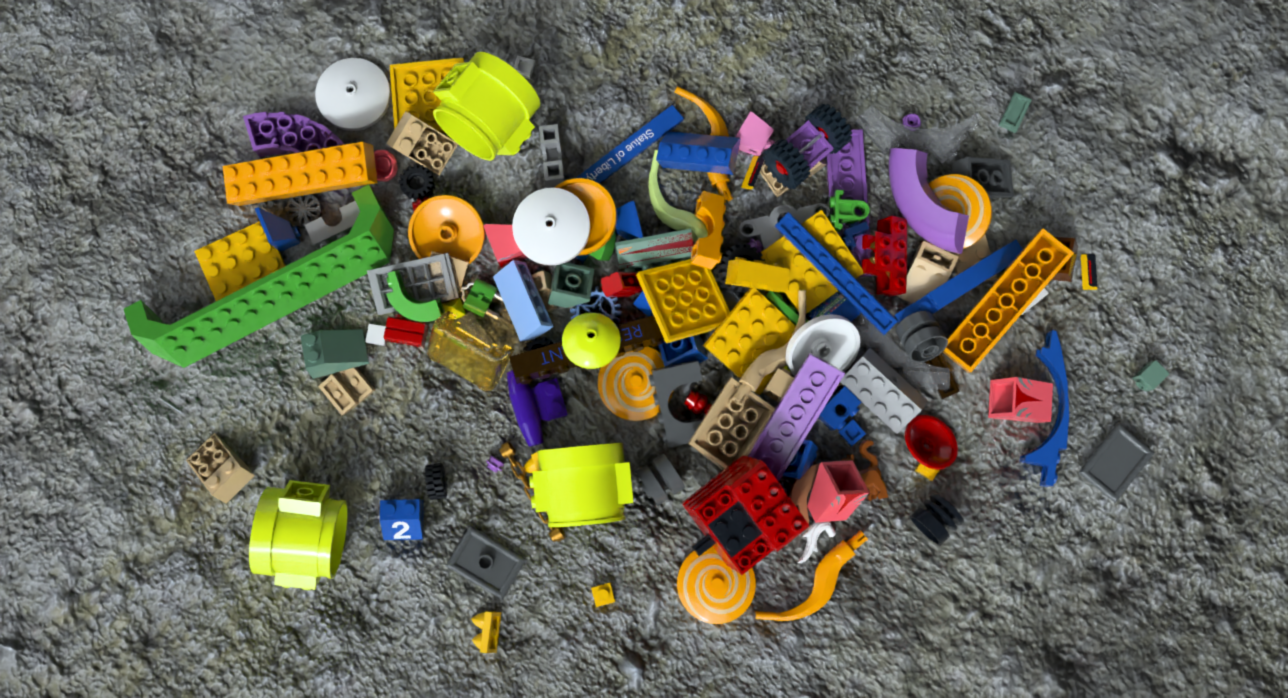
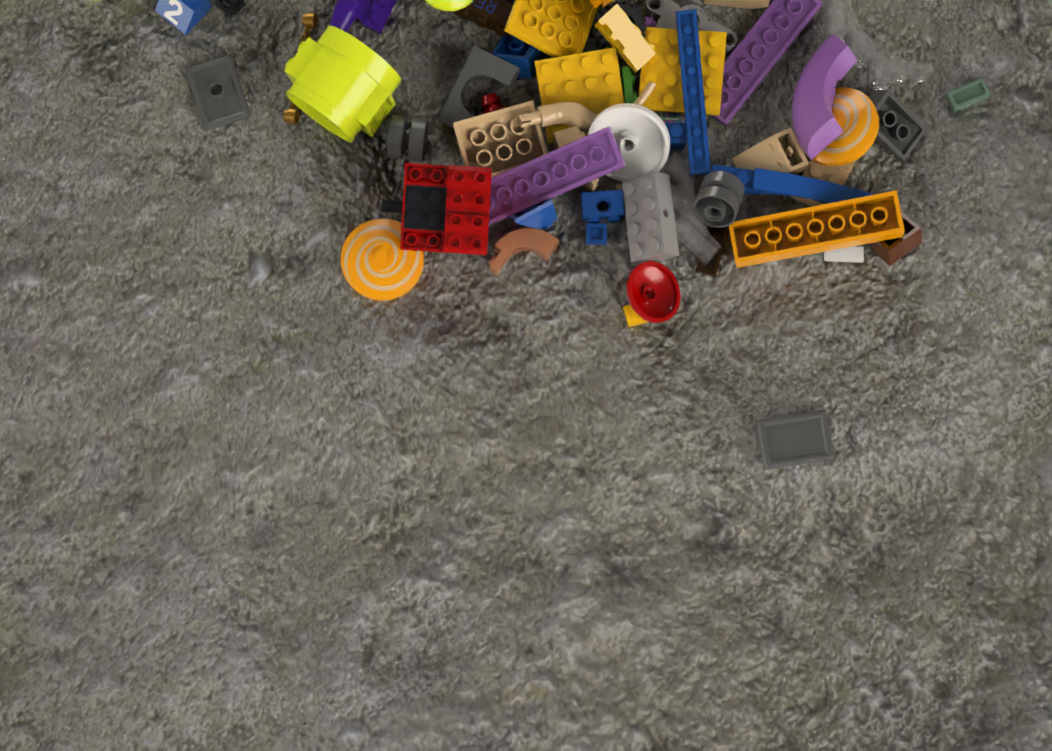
camera: 40 degrees right, 0 degrees up
yellow tile [471,611,502,653] -> none
medium lavender plate [486,456,505,473] -> none
yellow plate [591,583,615,607] -> none
light orange dish [598,346,674,421] -> none
light orange animal [755,530,868,621] -> none
white piece [797,521,836,563] -> none
coral slope [807,460,870,523] -> none
bright green pin [829,190,870,232] -> none
dark orange animal [840,439,888,504] -> none
dark blue bracket [842,221,869,251] -> none
red piece [862,216,907,297] -> none
medium lavender plate [902,114,921,132] -> none
black wheel [910,493,964,546] -> none
coral slope [988,377,1053,423] -> none
blue slope [1019,330,1069,487] -> none
sticker [1081,254,1098,290] -> none
sand green brick [1133,360,1170,392] -> none

